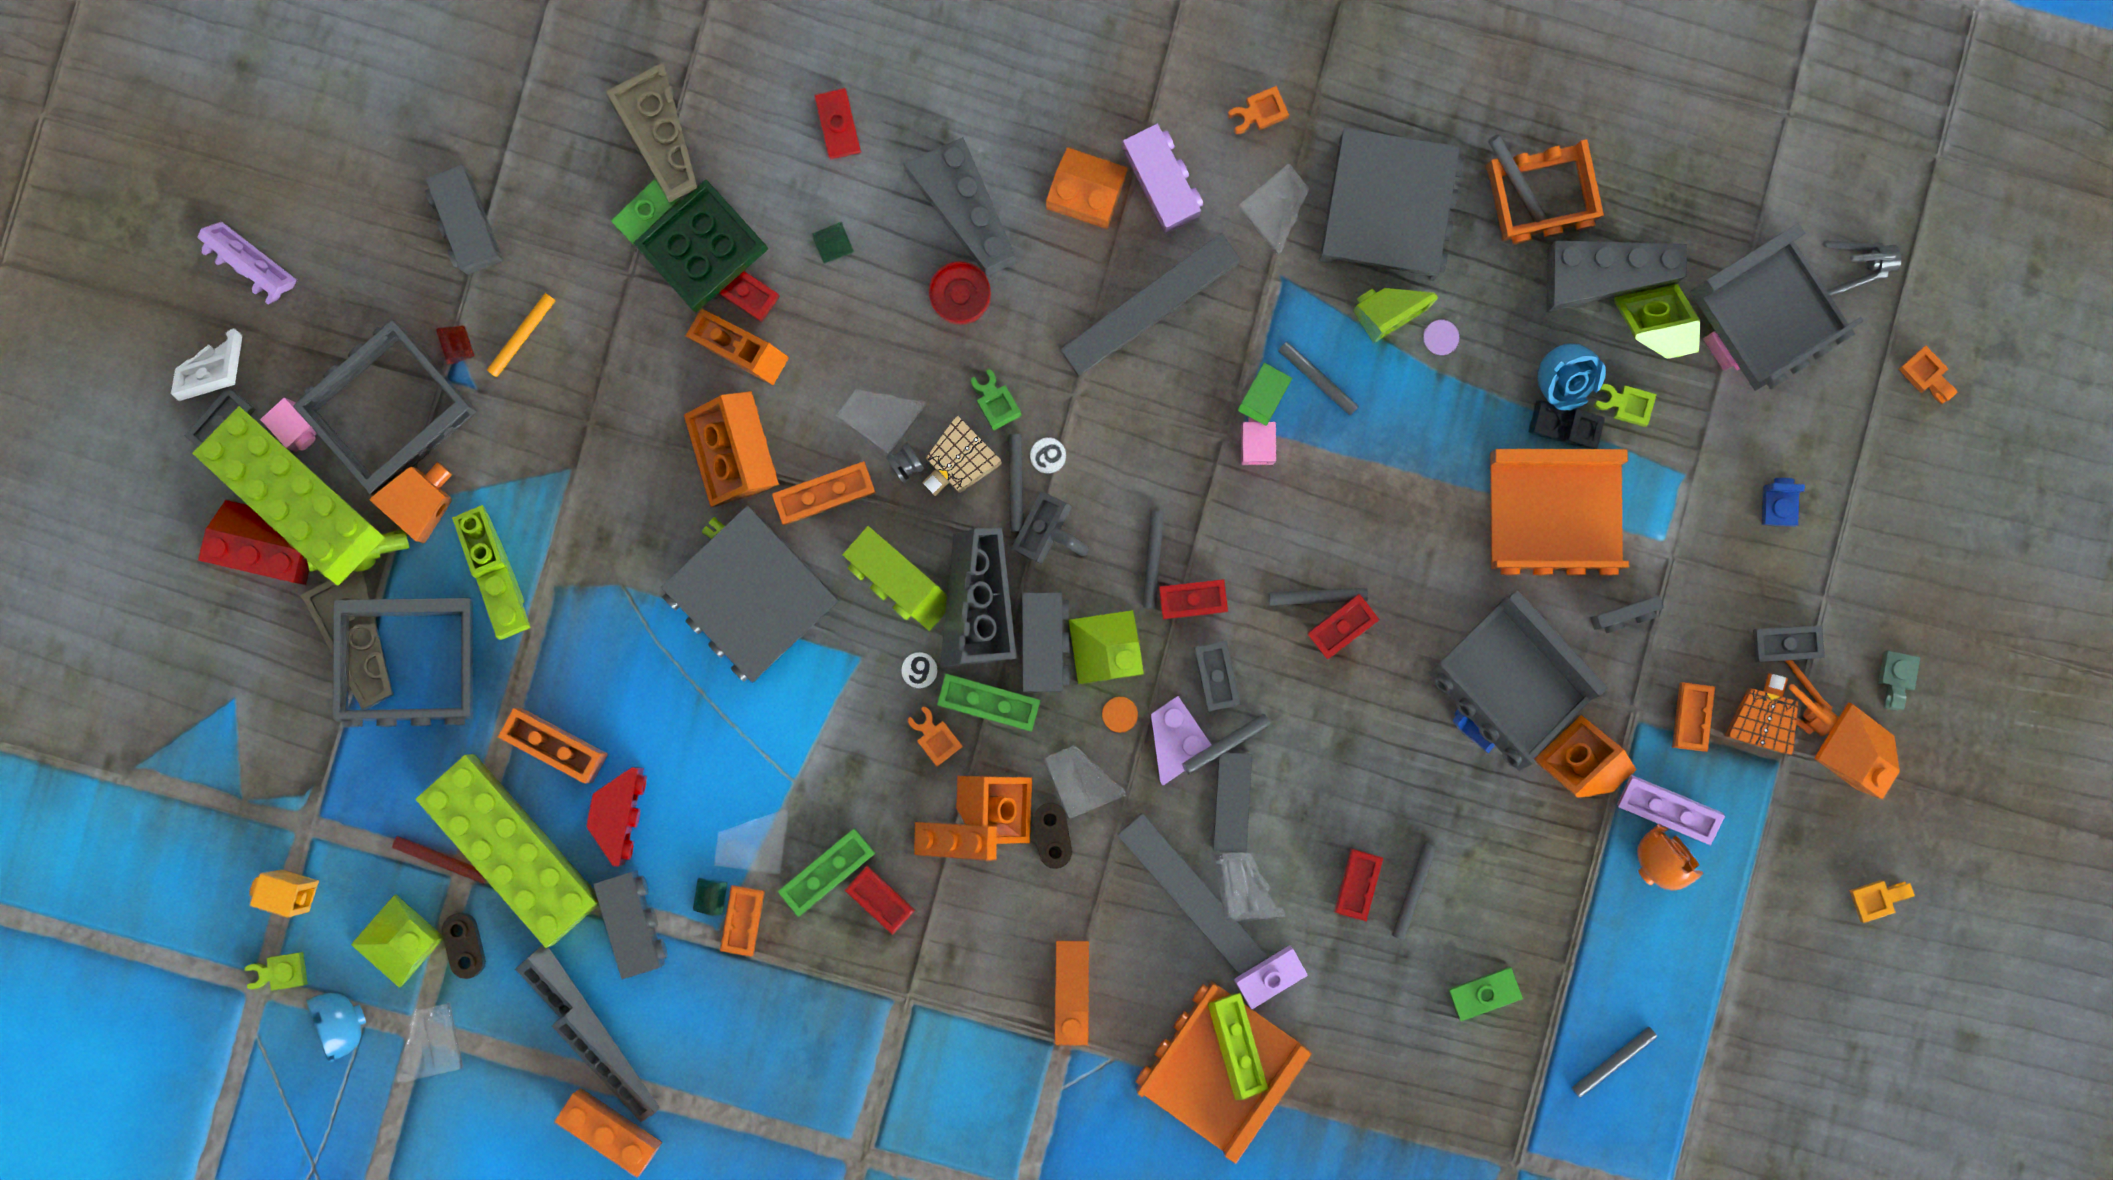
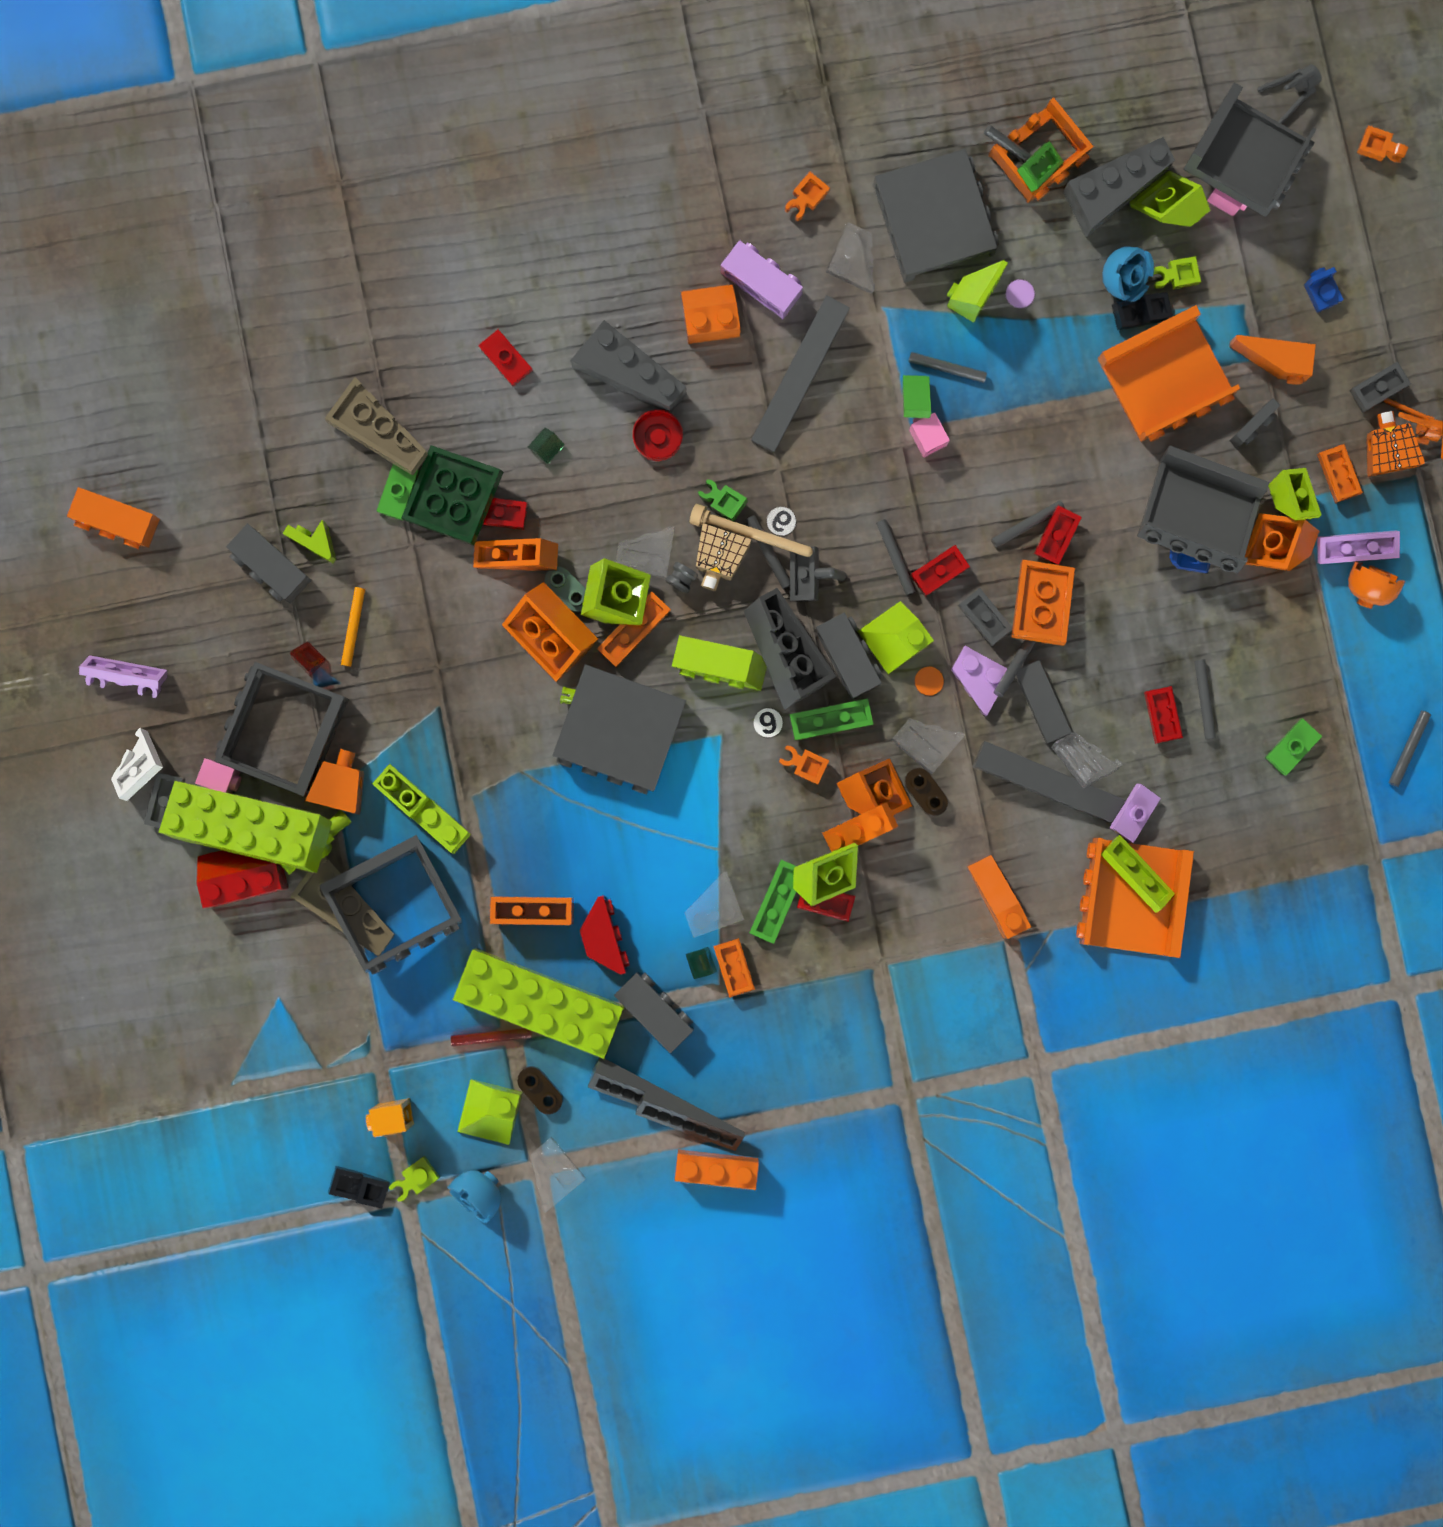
camera: 35 degrees left, 0 degrees up
none -> orange brick [67,487,160,549]
none -> lime slope [283,520,336,564]
none -> black slope [328,1166,390,1209]
none -> sand green plate [545,567,586,613]
none -> lime slope [581,558,651,625]
none -> tan piece [690,504,813,557]
none -> lime slope [793,843,858,906]
none -> orange plate [1011,560,1075,646]
none -> bright green plate [1017,141,1064,192]
none -> orange slope [1229,335,1316,385]
none -> lime slope [1269,468,1322,520]

